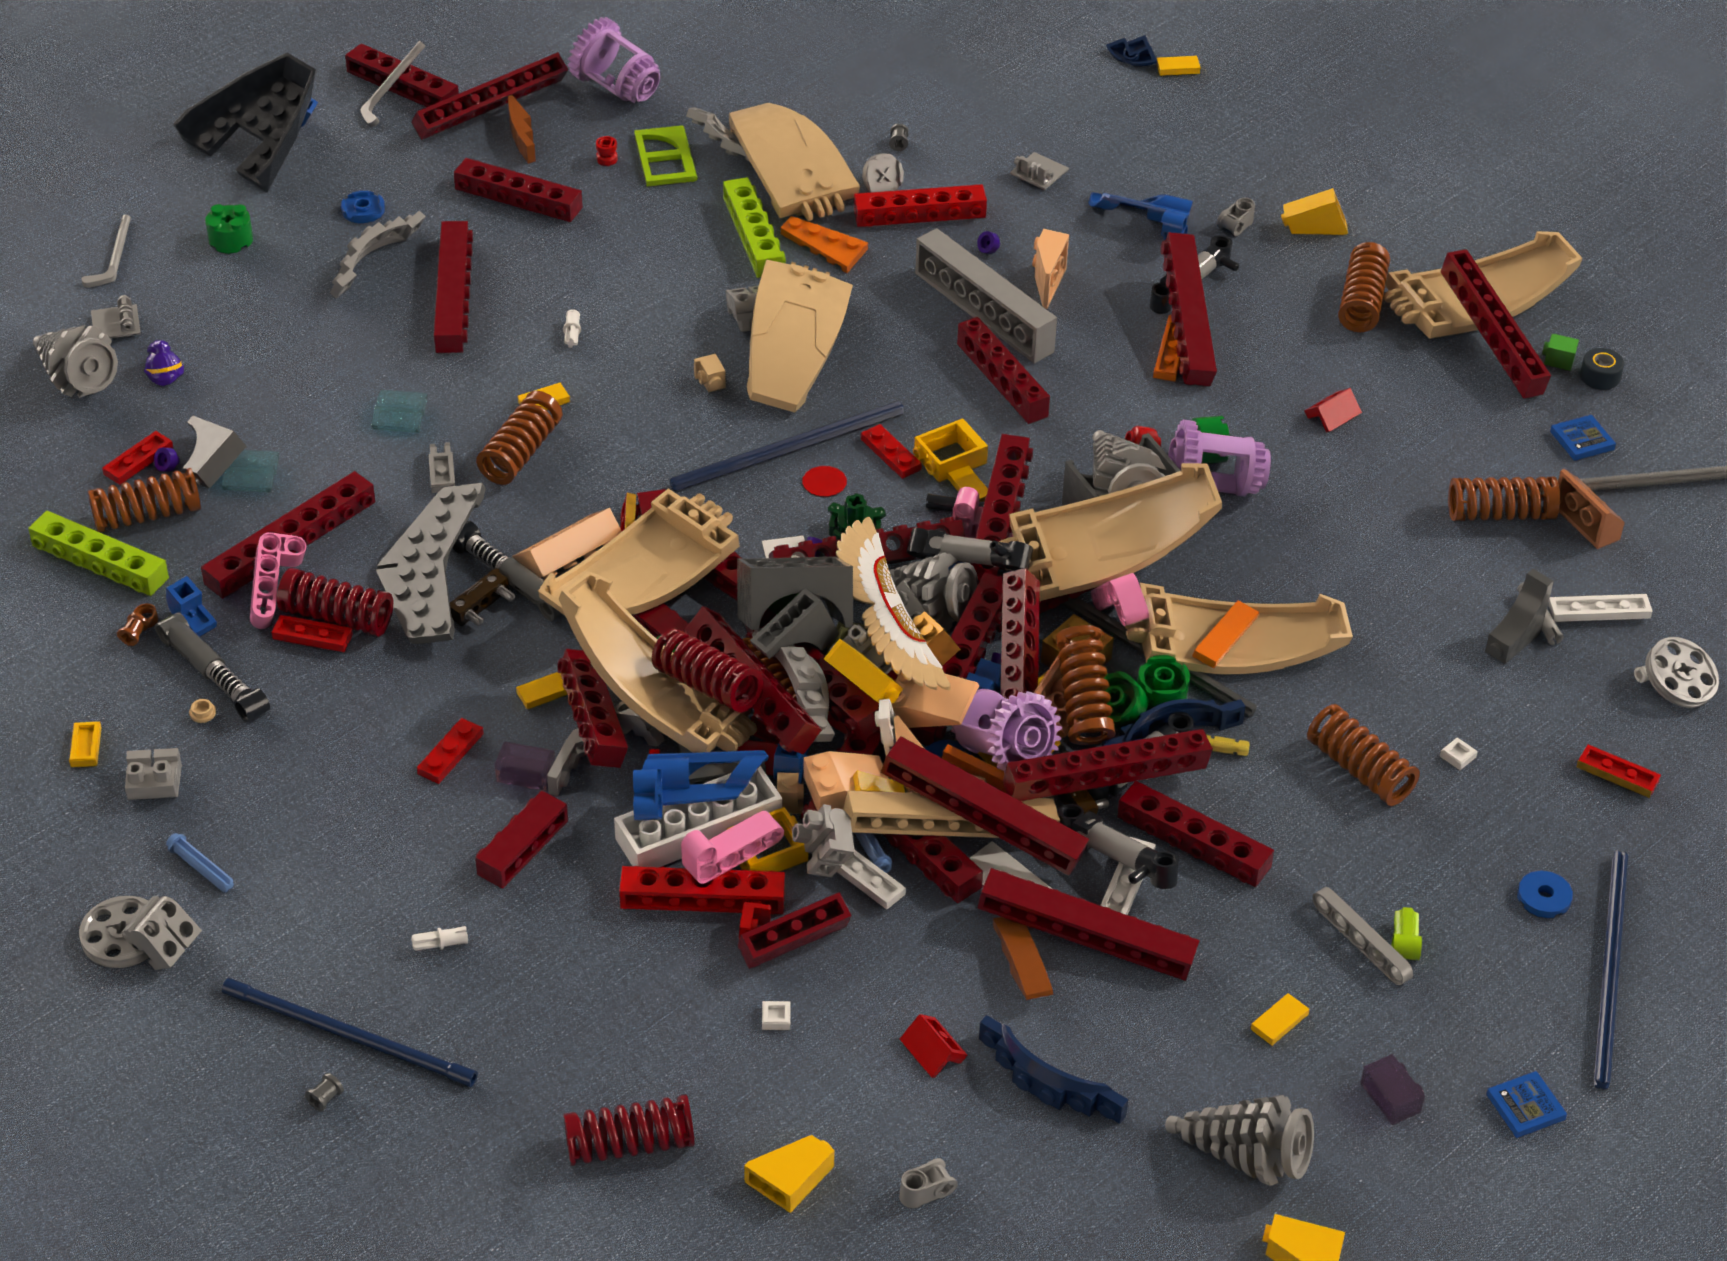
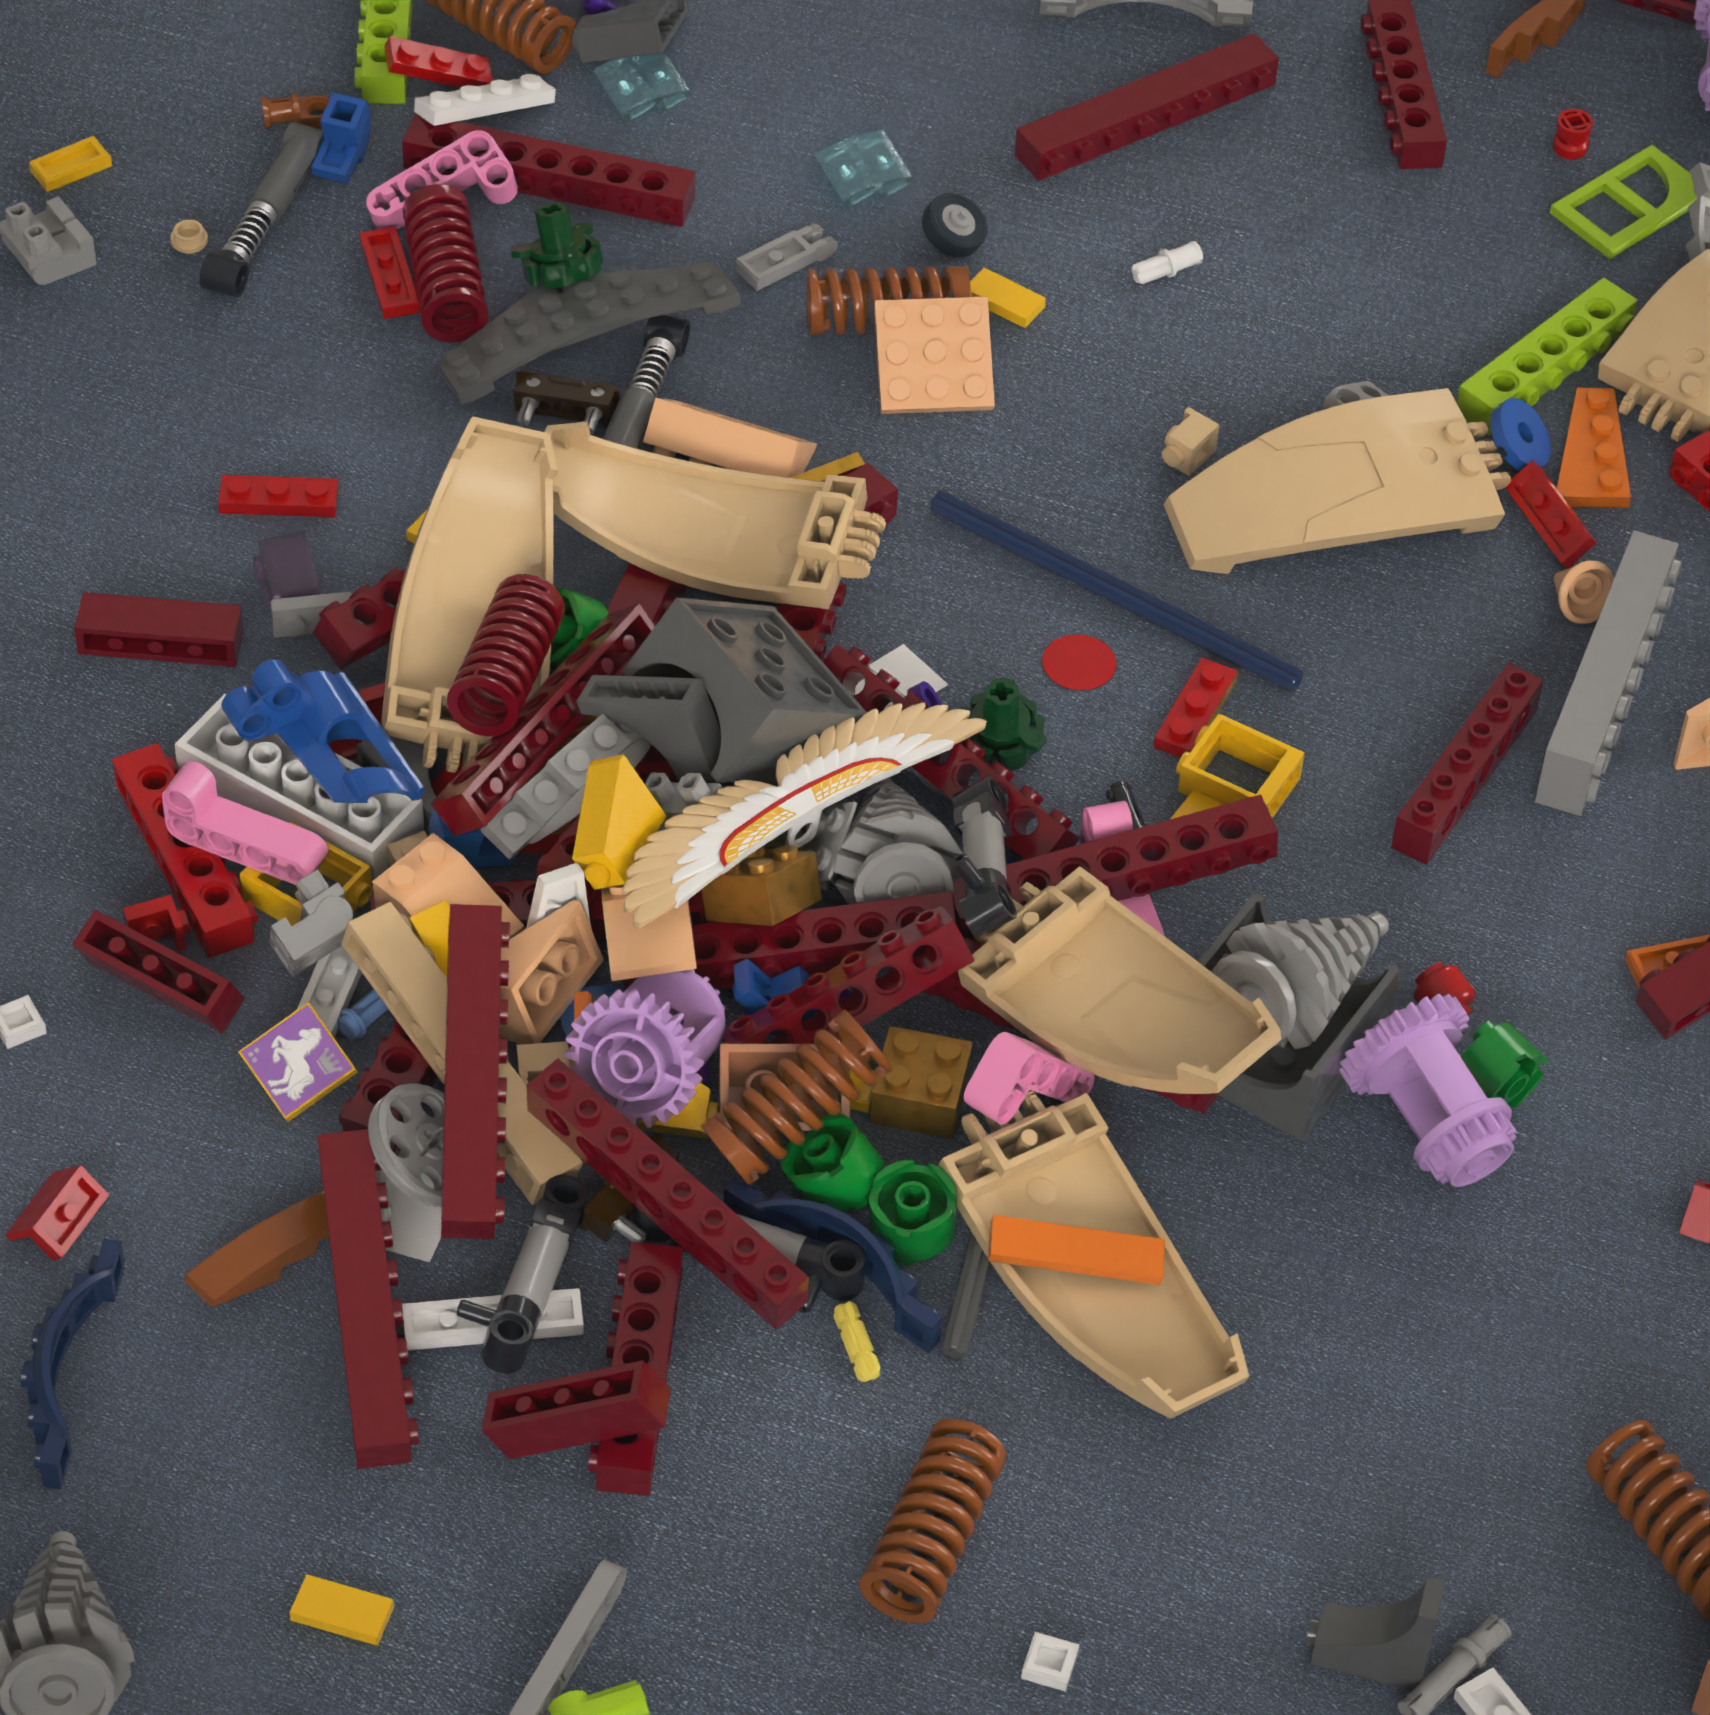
camera: 60 degrees right, 5 degrees up
none -> tile [238,1002,358,1122]
none -> light grey wedge [368,1083,444,1207]
none -> red plate [384,36,493,87]
none -> white plate [414,74,556,126]
none -> dark red brick [482,1360,671,1459]
none -> dark green piece [511,202,604,289]
none -> light nougat plate [874,297,995,414]
none -> black wheel [922,193,988,257]
none -> blue tile [1490,398,1551,471]
none -> red plate [1505,460,1597,568]
none -> light nougat hat [1553,560,1614,625]

